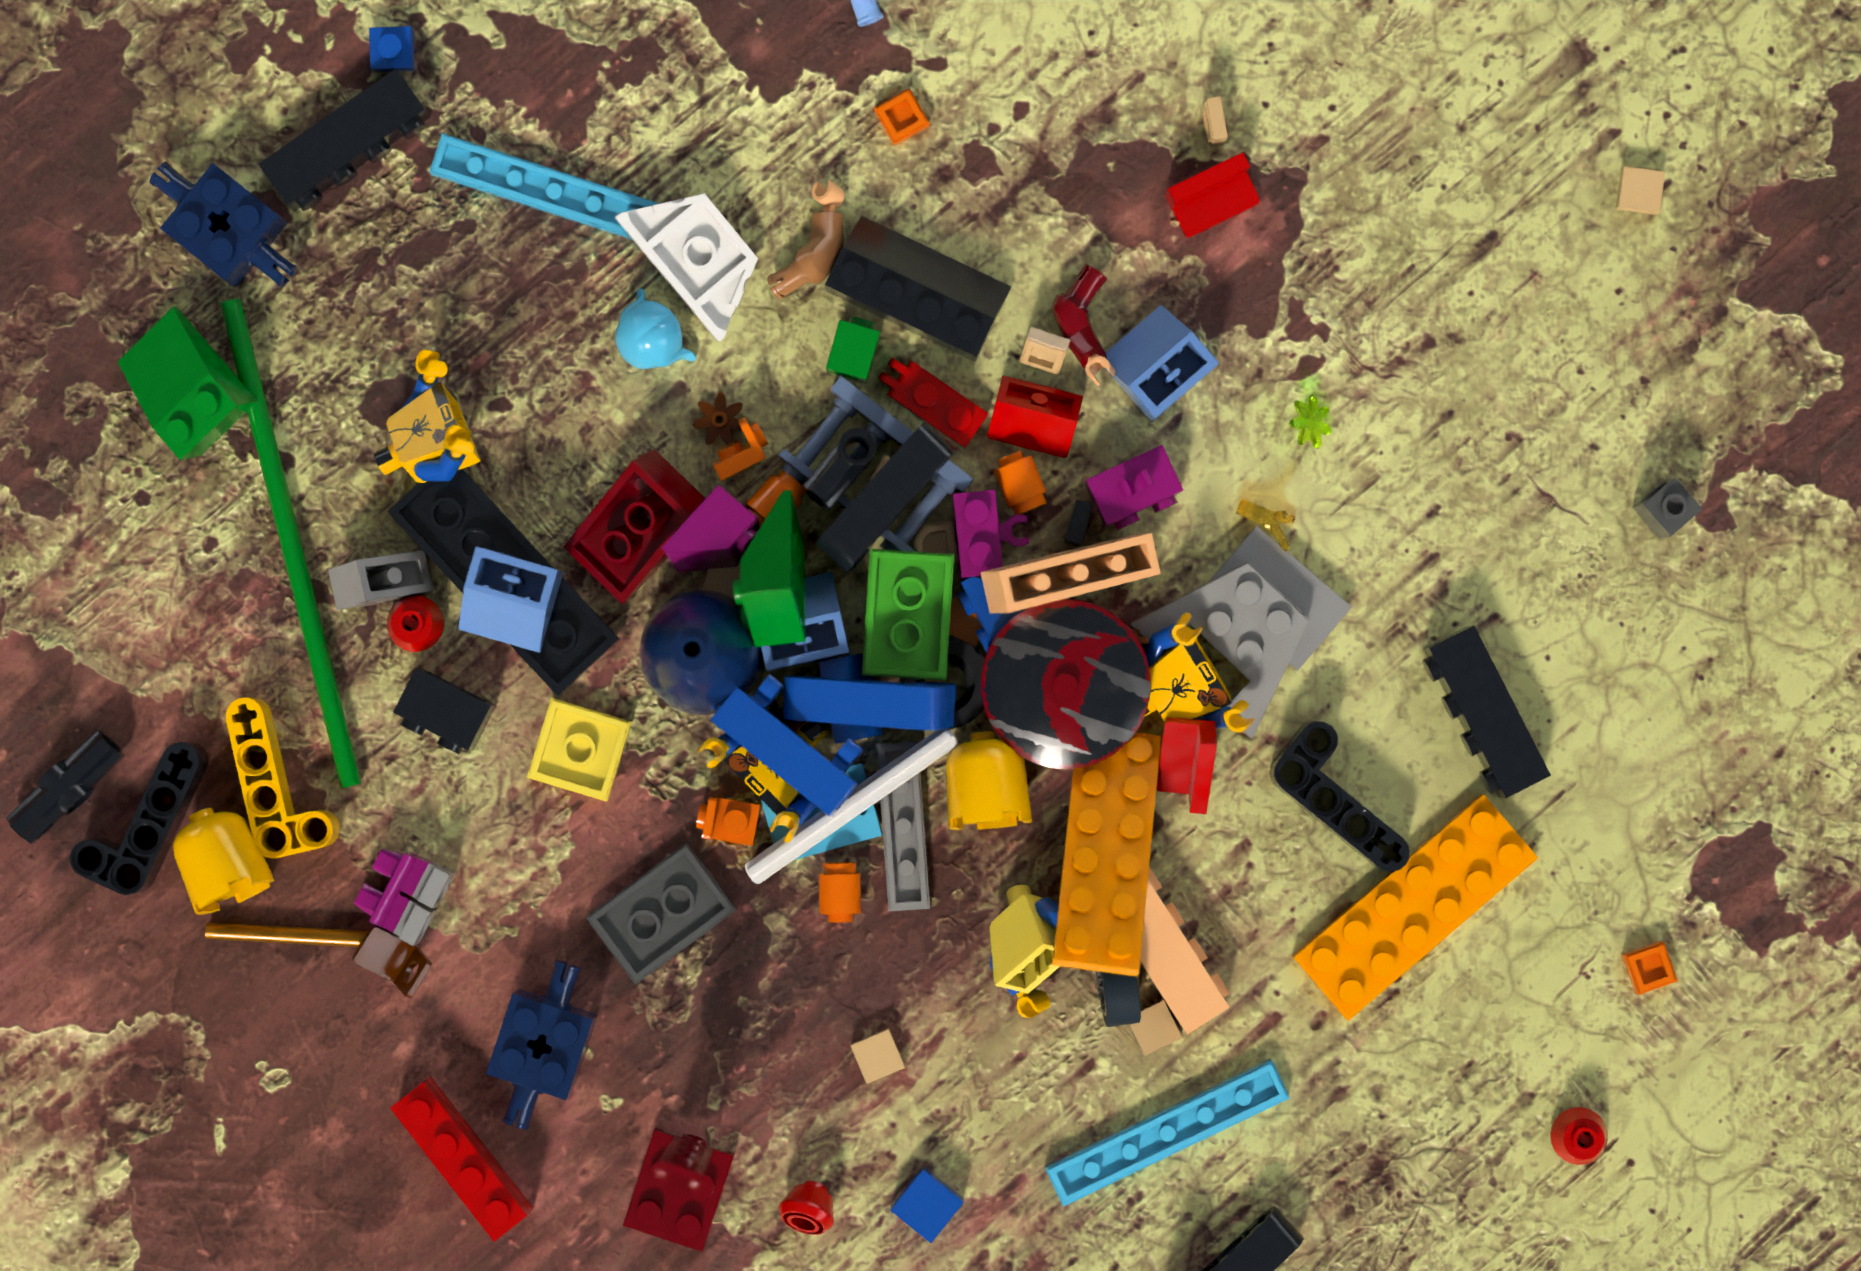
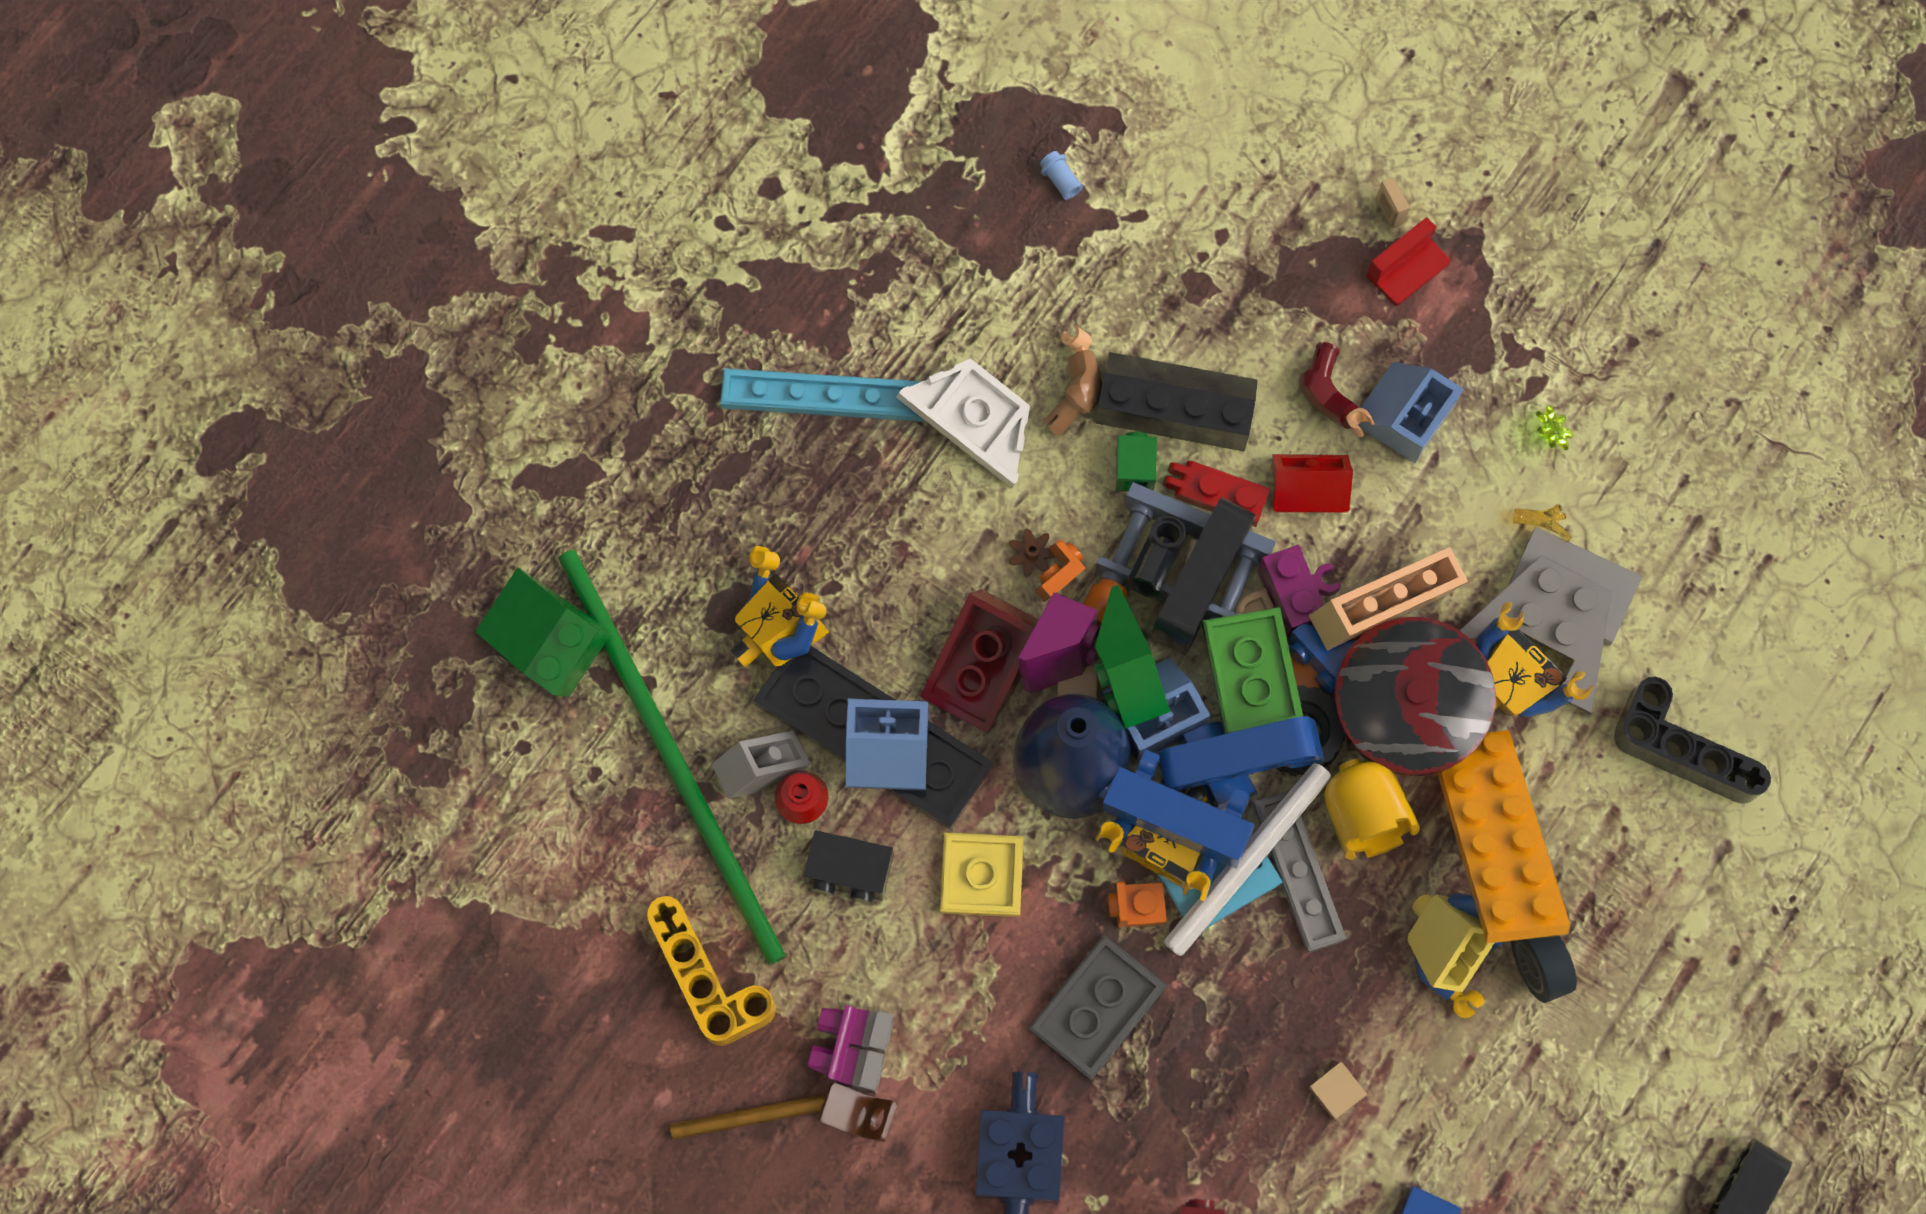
camera: 10 degrees left, 15 degrees down
black piece [6,730,125,844] -> none
black beam [70,742,209,895] -> none
dark blue brick [149,162,297,288] -> none
yellow cylinder [173,808,274,915] -> none
black brick [258,68,431,212] -> none
blue plate [369,26,415,73] -> none
medium azure hair [615,288,696,369] -> none
orange brick [819,862,861,923] -> none
orange tile [873,88,930,147] -> none
orange brick [993,451,1047,515] -> none
tan tile [1019,327,1070,375] -> none
medium azure tile [1045,1059,1290,1207] -> none
black tile [1064,500,1092,546] -> none
magenta brick [1084,445,1183,531] -> none
tan tile [1129,999,1182,1056] -> none
light nougat brick [1140,867,1230,1034] -> none
red panel [1156,717,1217,814] -> none
light orange plate [1292,794,1538,1021] -> none
black brick [1422,625,1551,798] -> none
tan tile [1616,166,1665,215] -> none
dark grey brick [1632,477,1703,539] -> none

